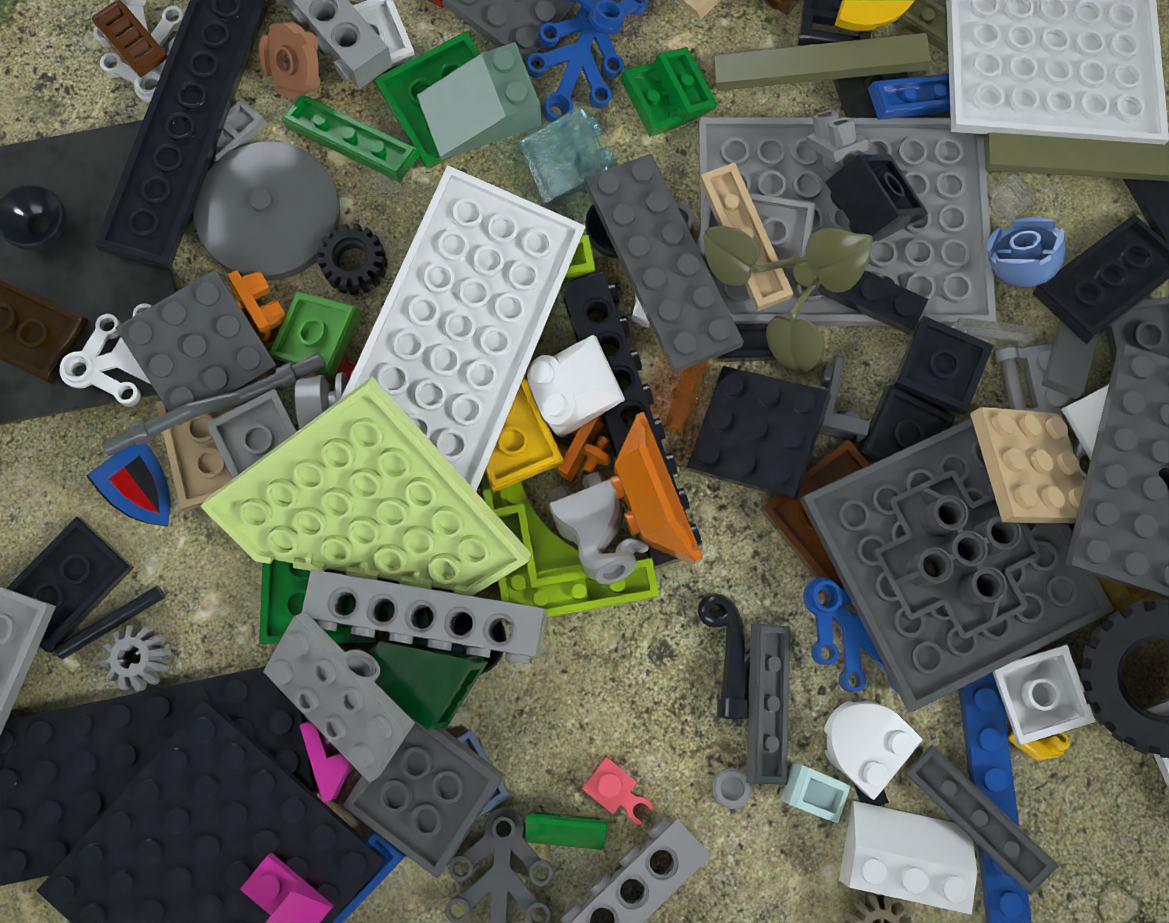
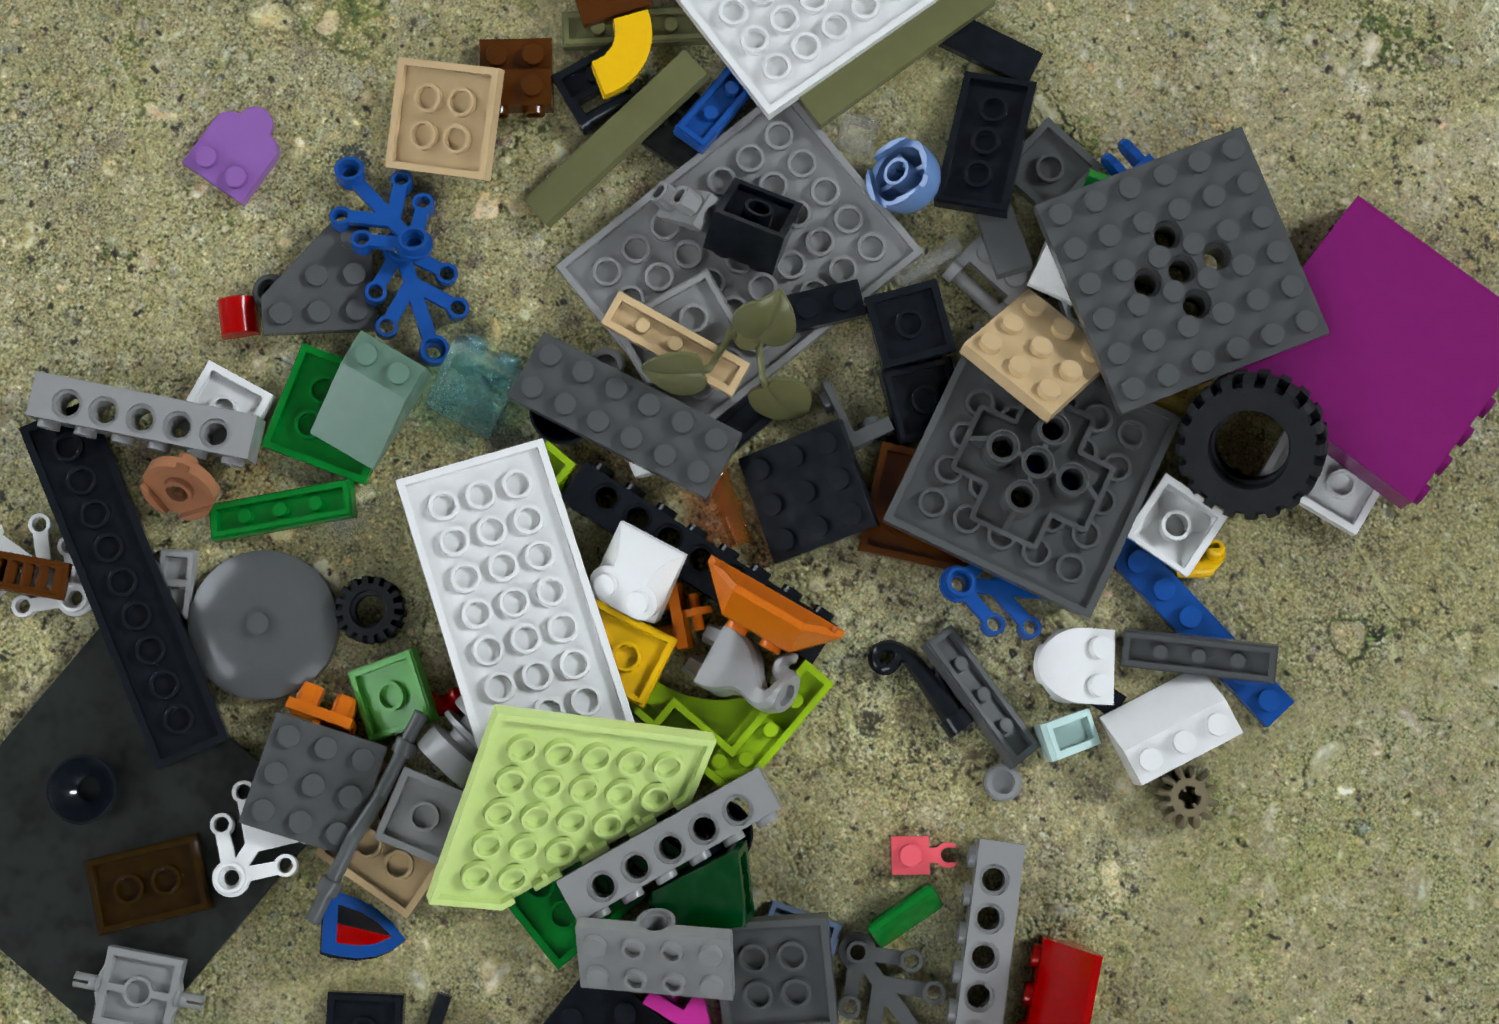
camera: 35 degrees left, 5 degrees up
green slope [620,47,718,137] -> none

